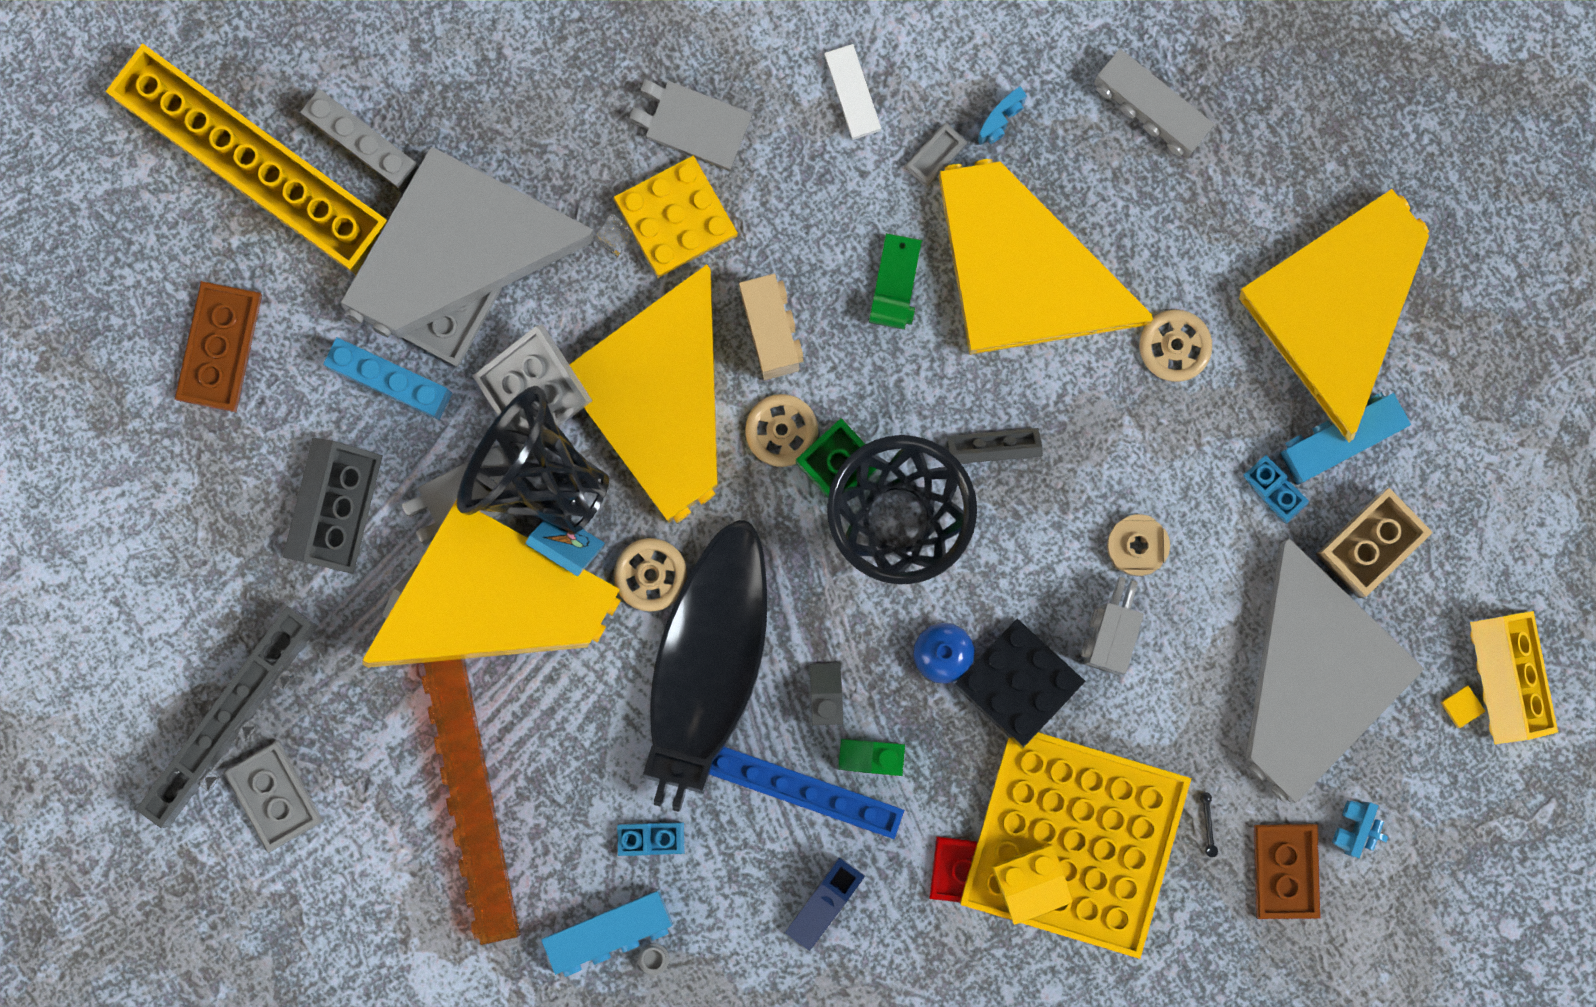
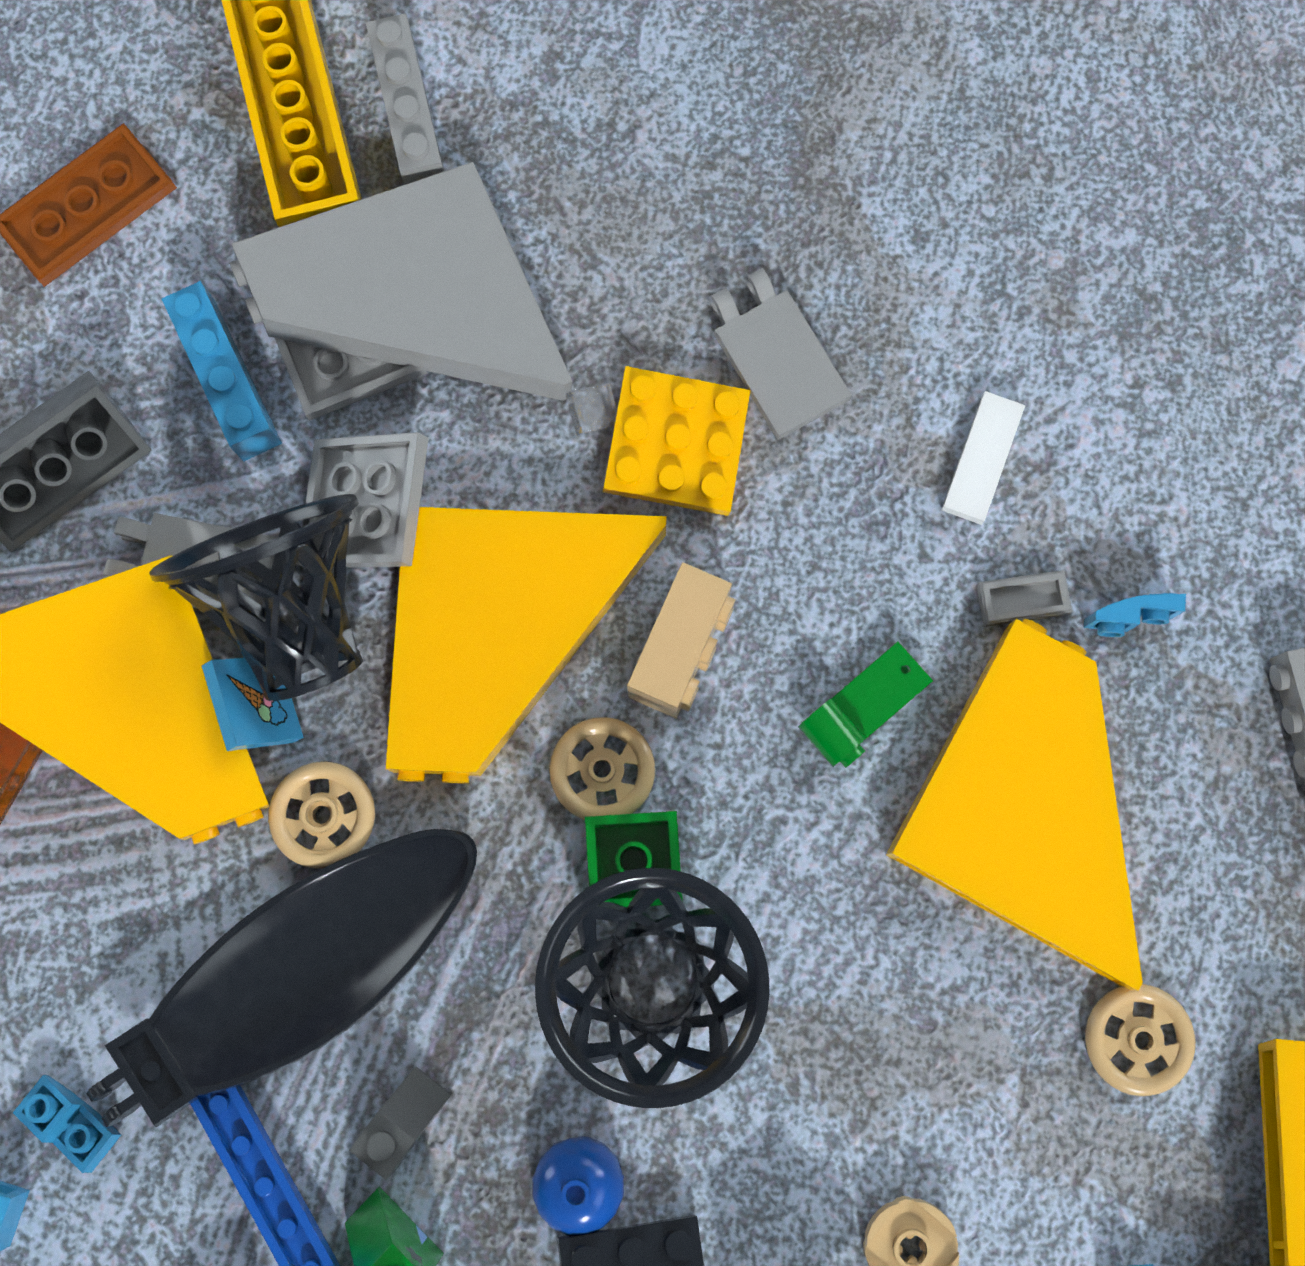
camera: 40 degrees right, 5 degrees down
dark grey plate [947,428,1043,464] -> none

